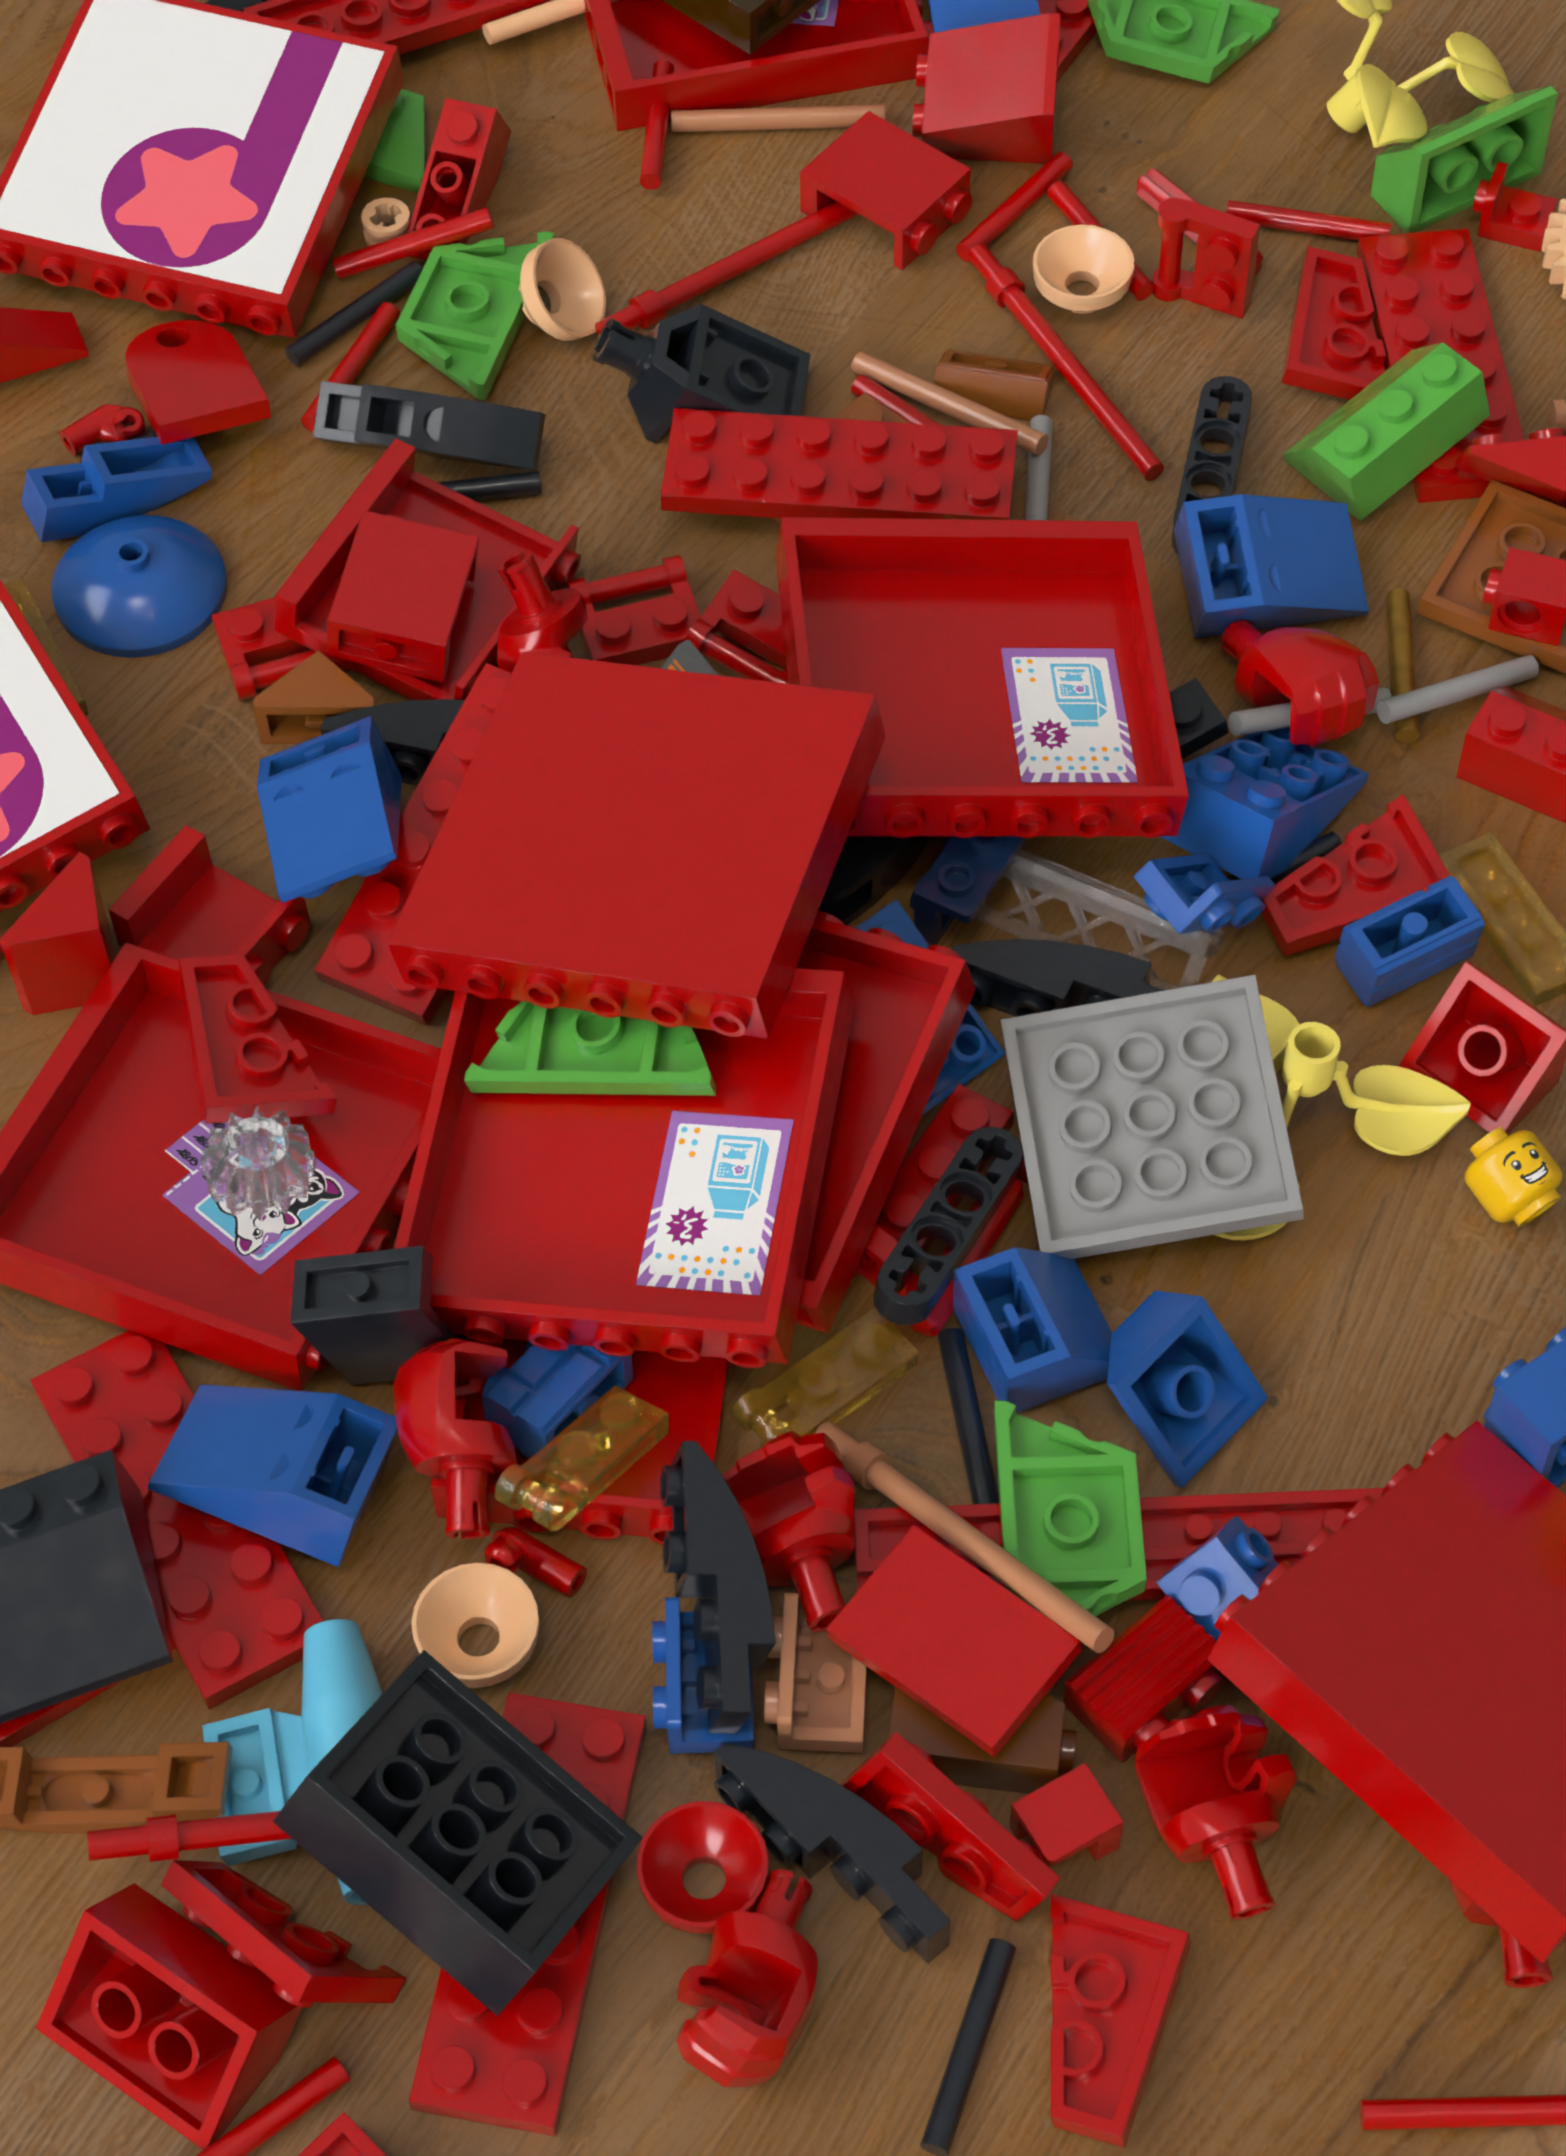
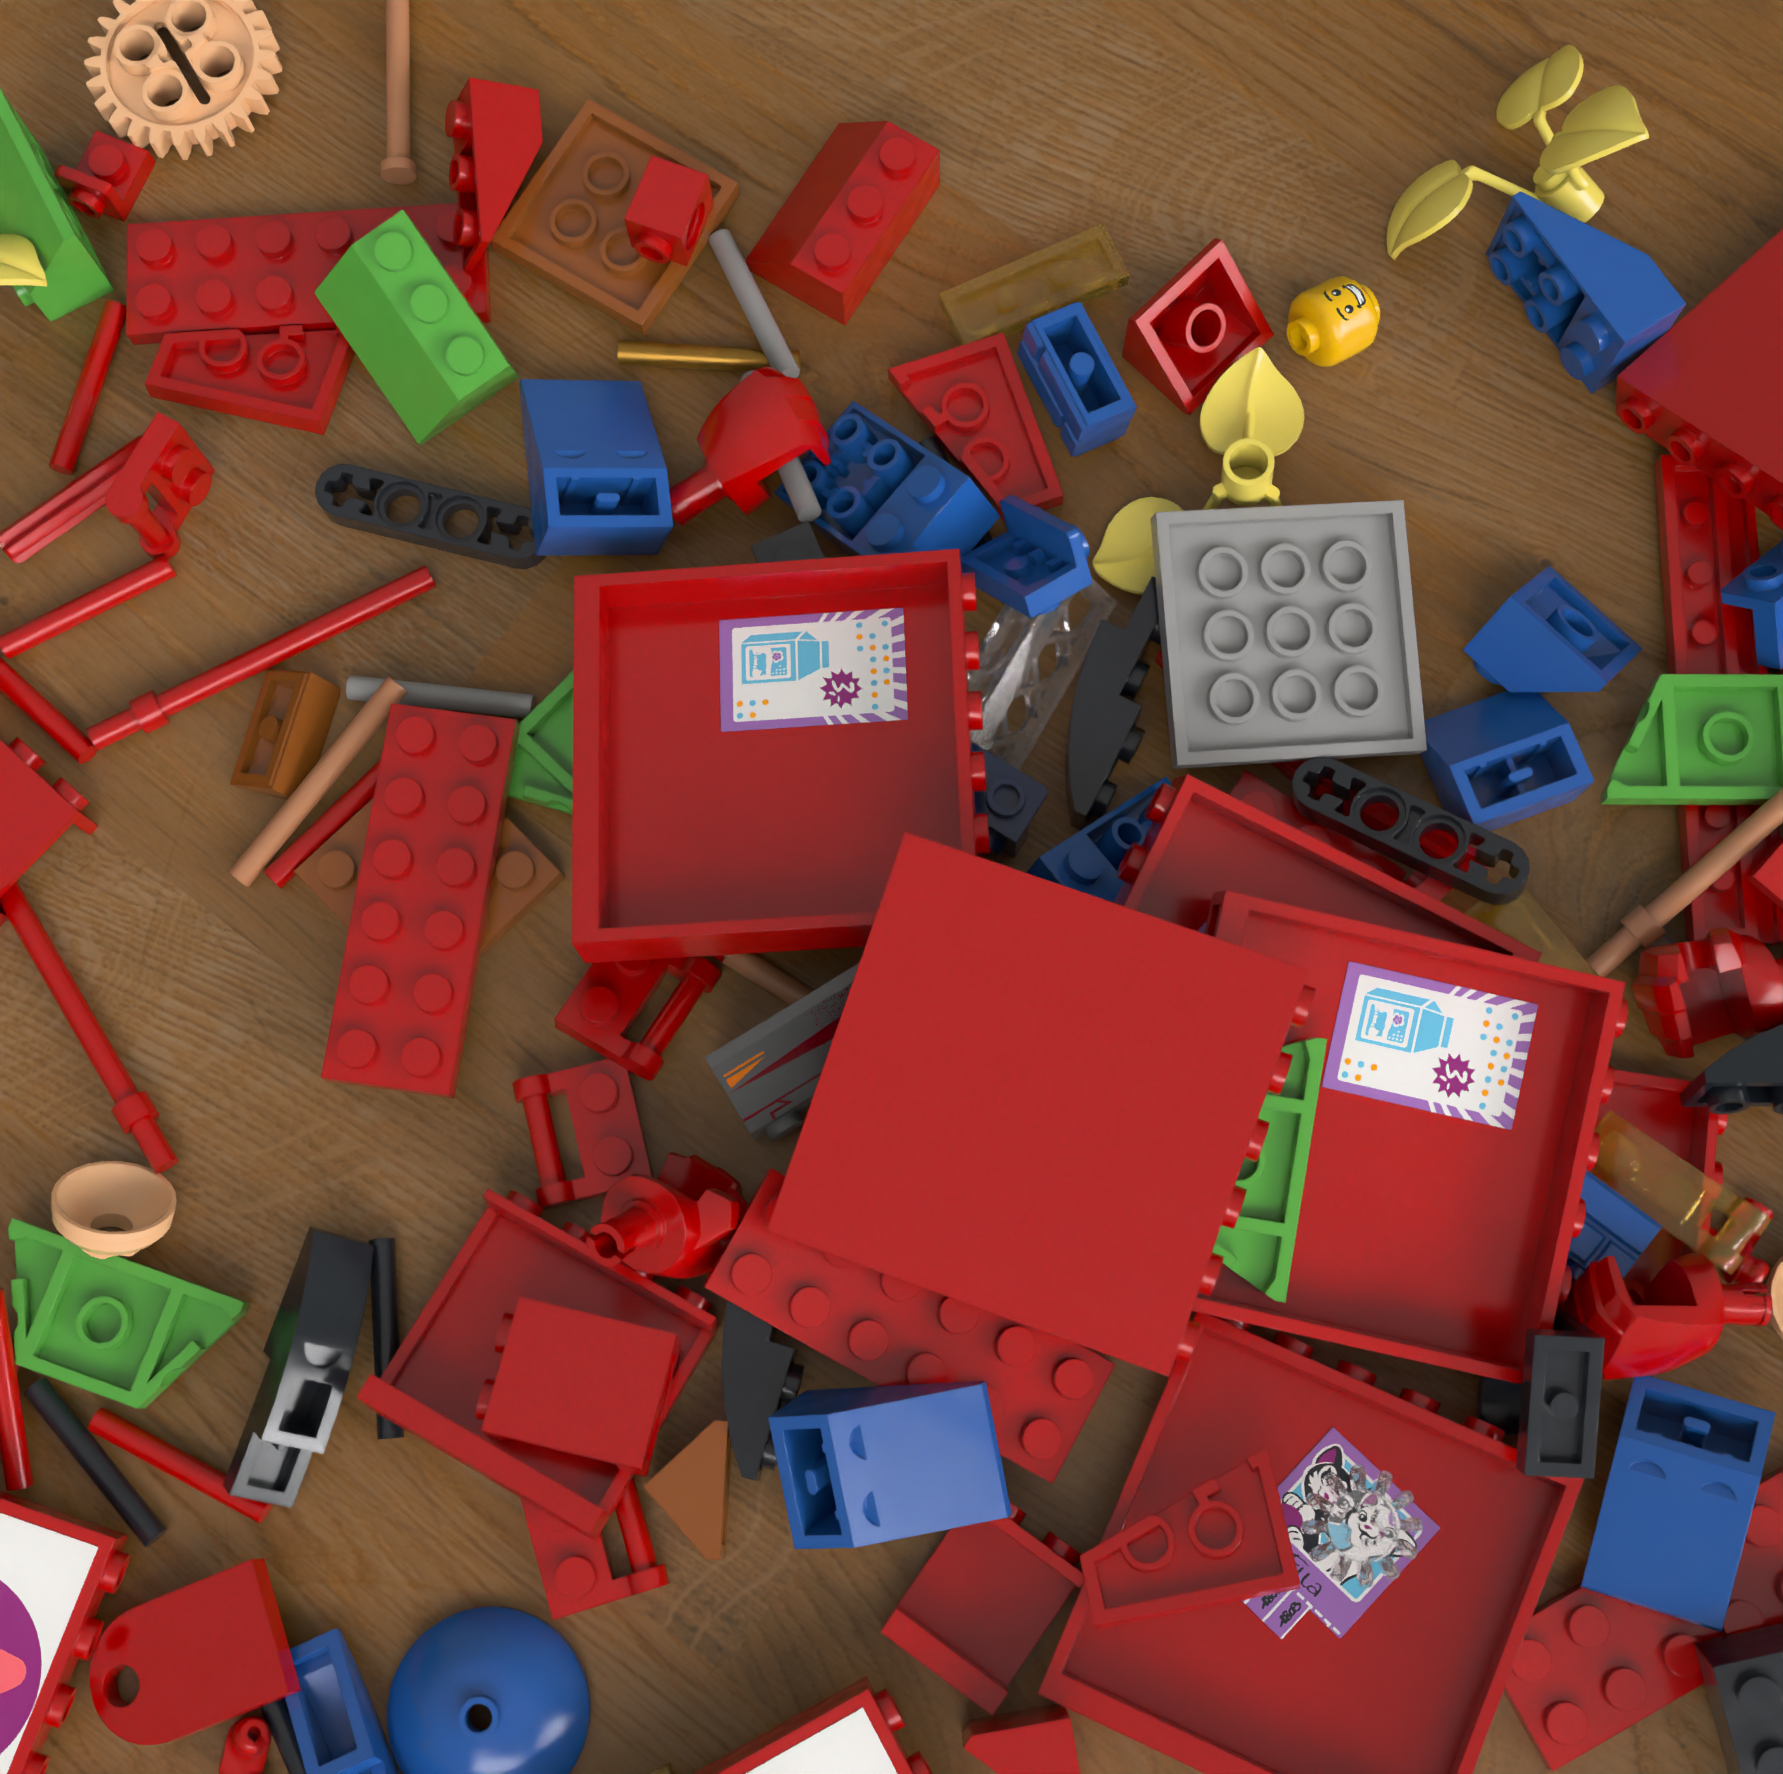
camera: 85 degrees left, 20 degrees up
black plate [593,304,811,444] -> none
black bar [937,1328,999,1504] -> none
light nougat piece [1033,225,1134,314] -> none

